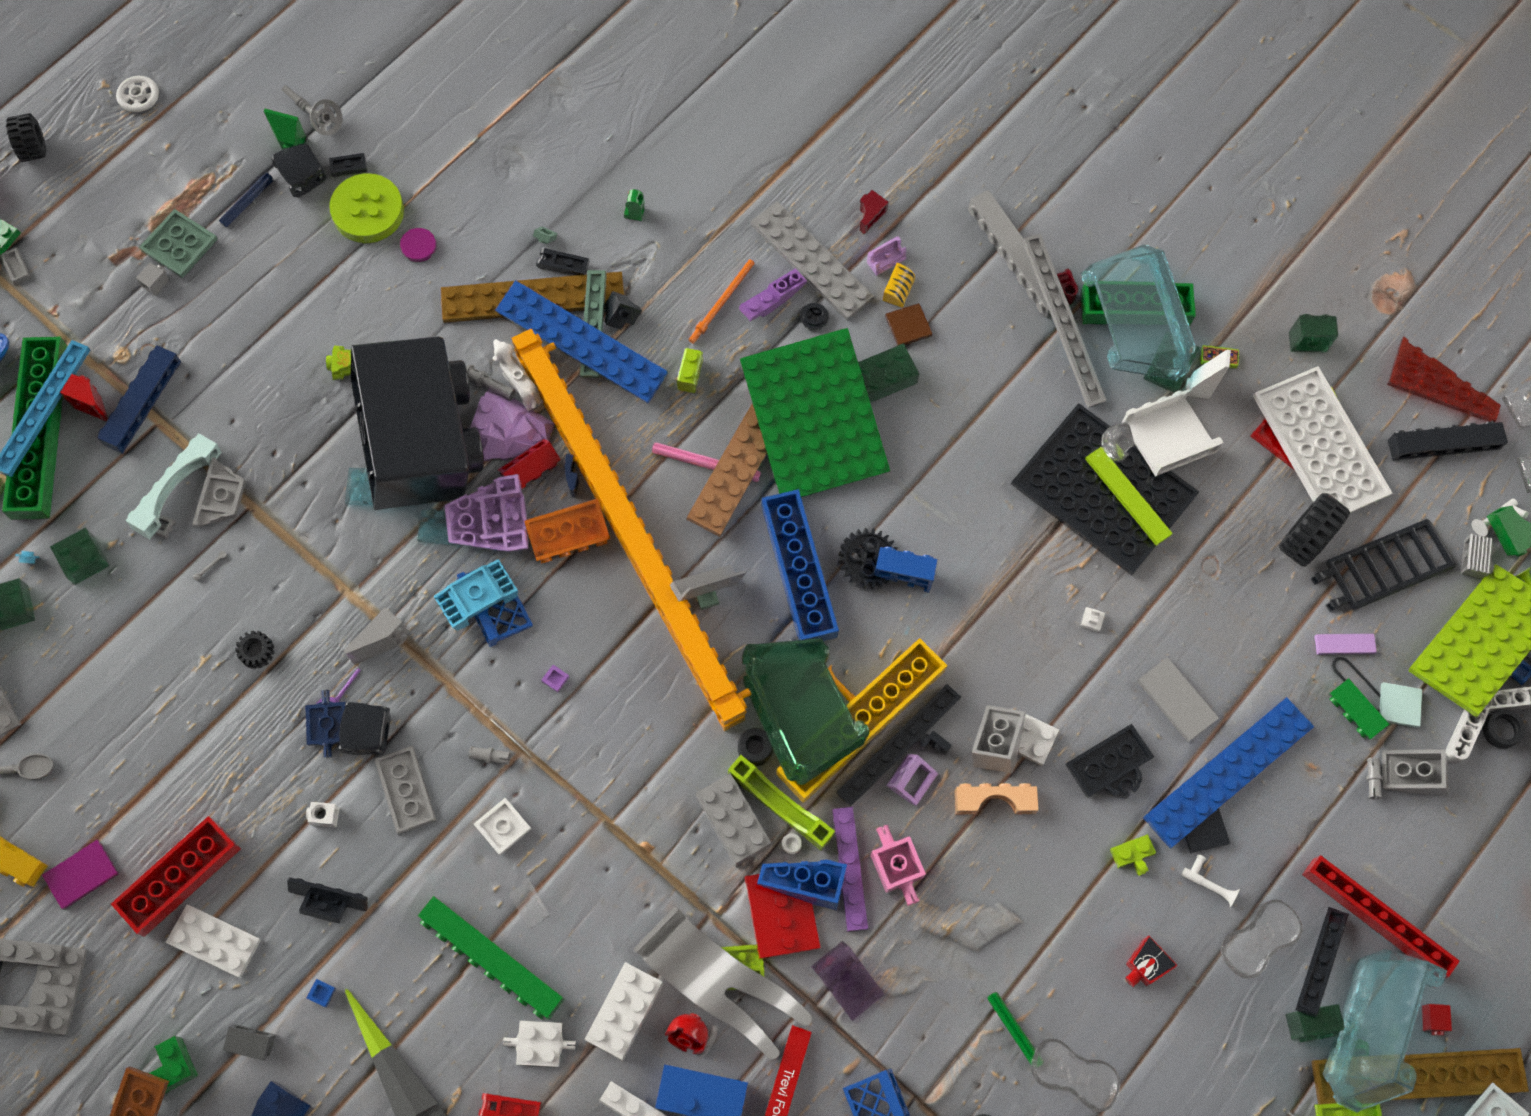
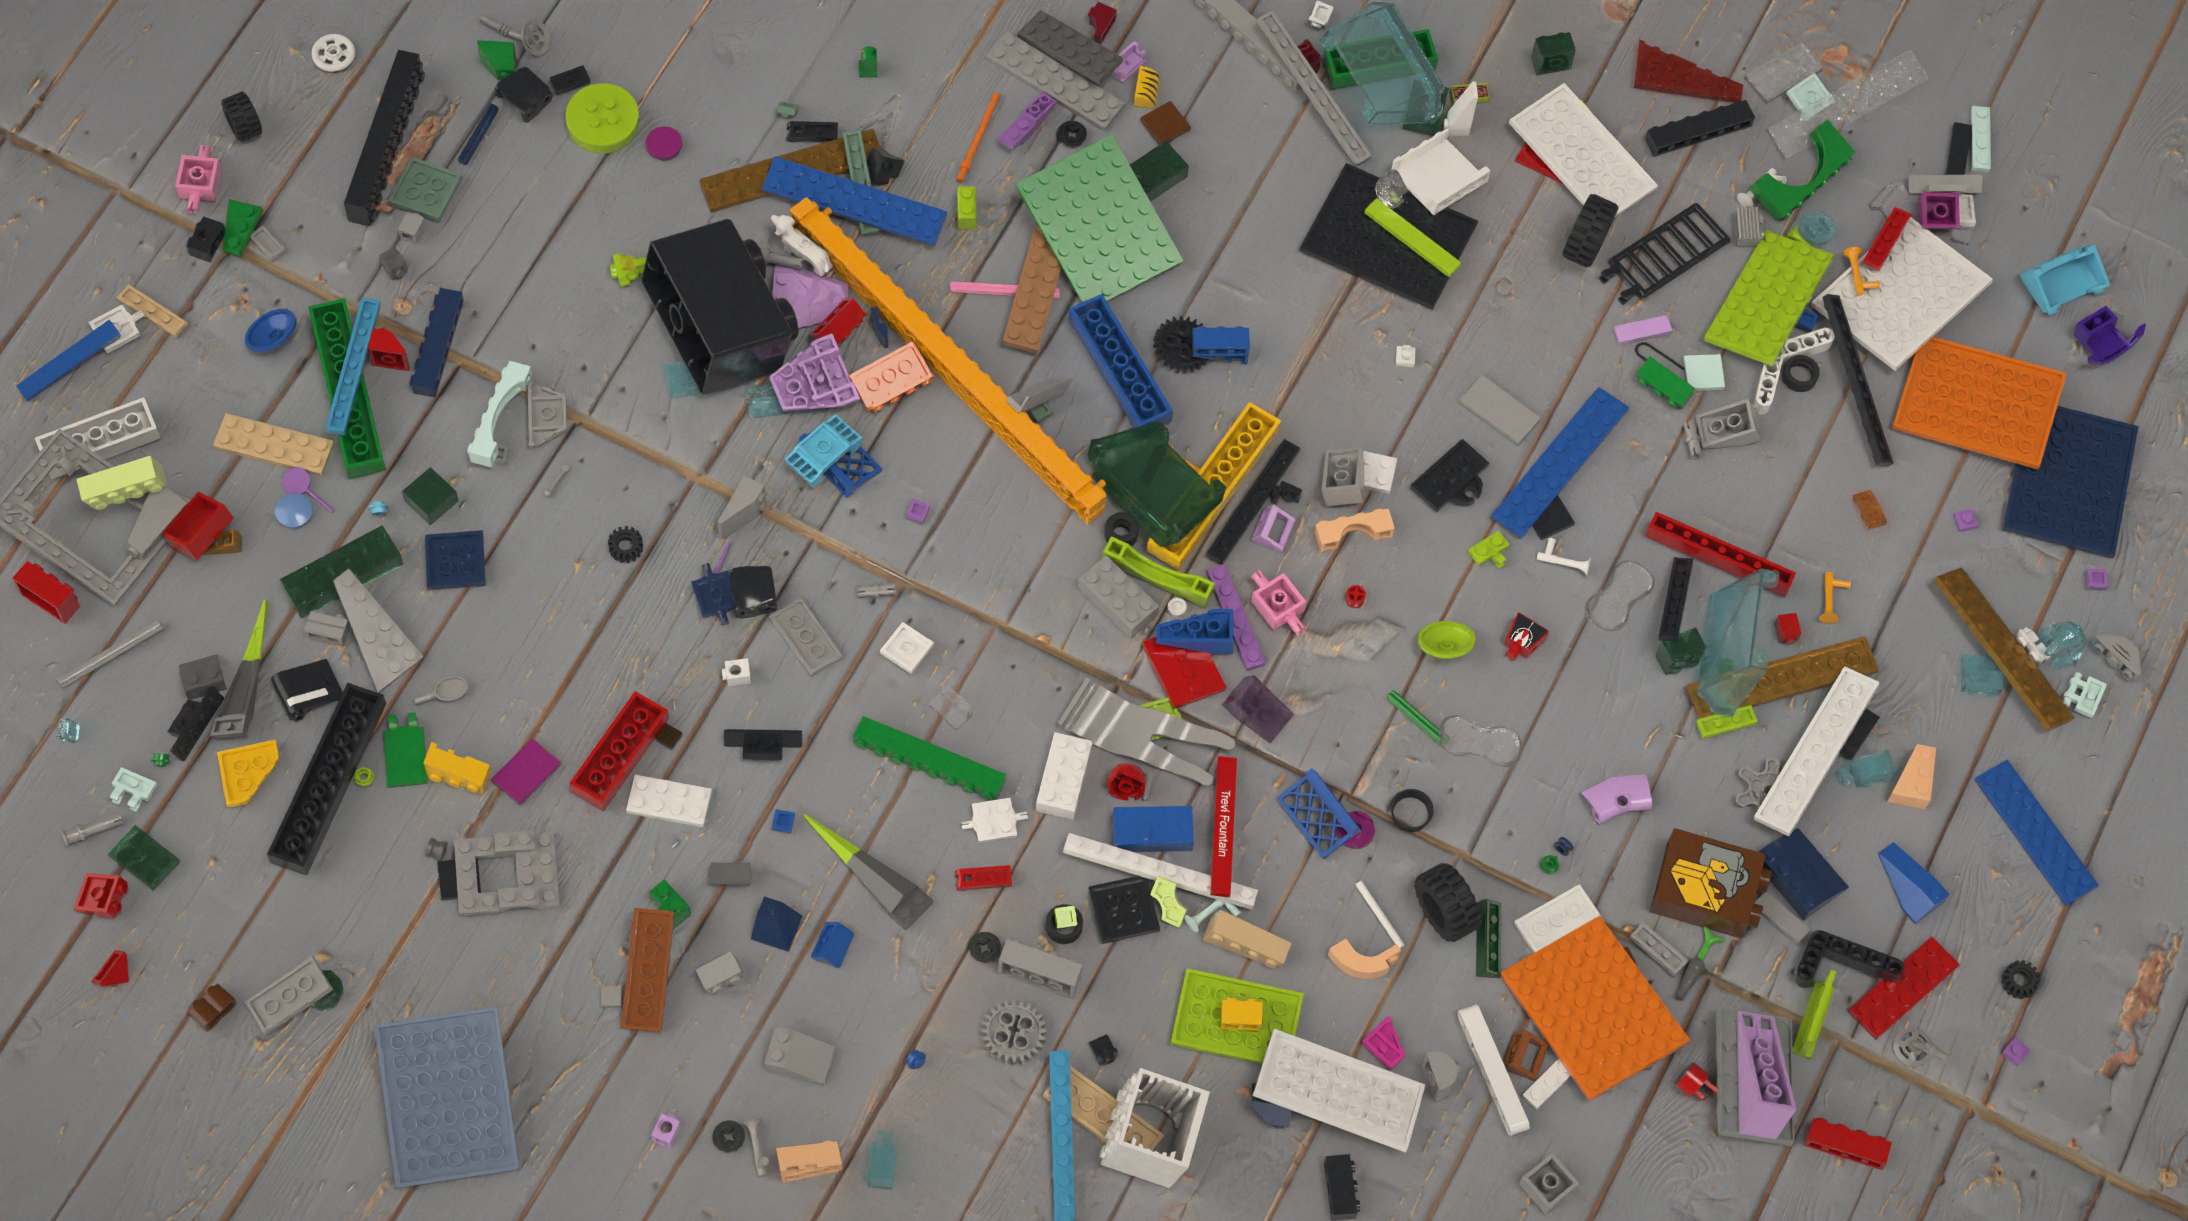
camera: 15 degrees left, 5 degrees down
none -> black brick [344,50,425,226]
none -> flat silver brick [379,247,408,281]
none -> dark blue plate [425,530,486,590]
none -> dark brown tile [655,723,683,750]
none -> dark grey plate [1017,10,1123,85]
none -> white bracket [1308,1,1334,29]
none -> red wheel [1346,585,1366,608]
none -> lime dish [1418,621,1476,659]
none -> light orange piece [1819,572,1851,624]

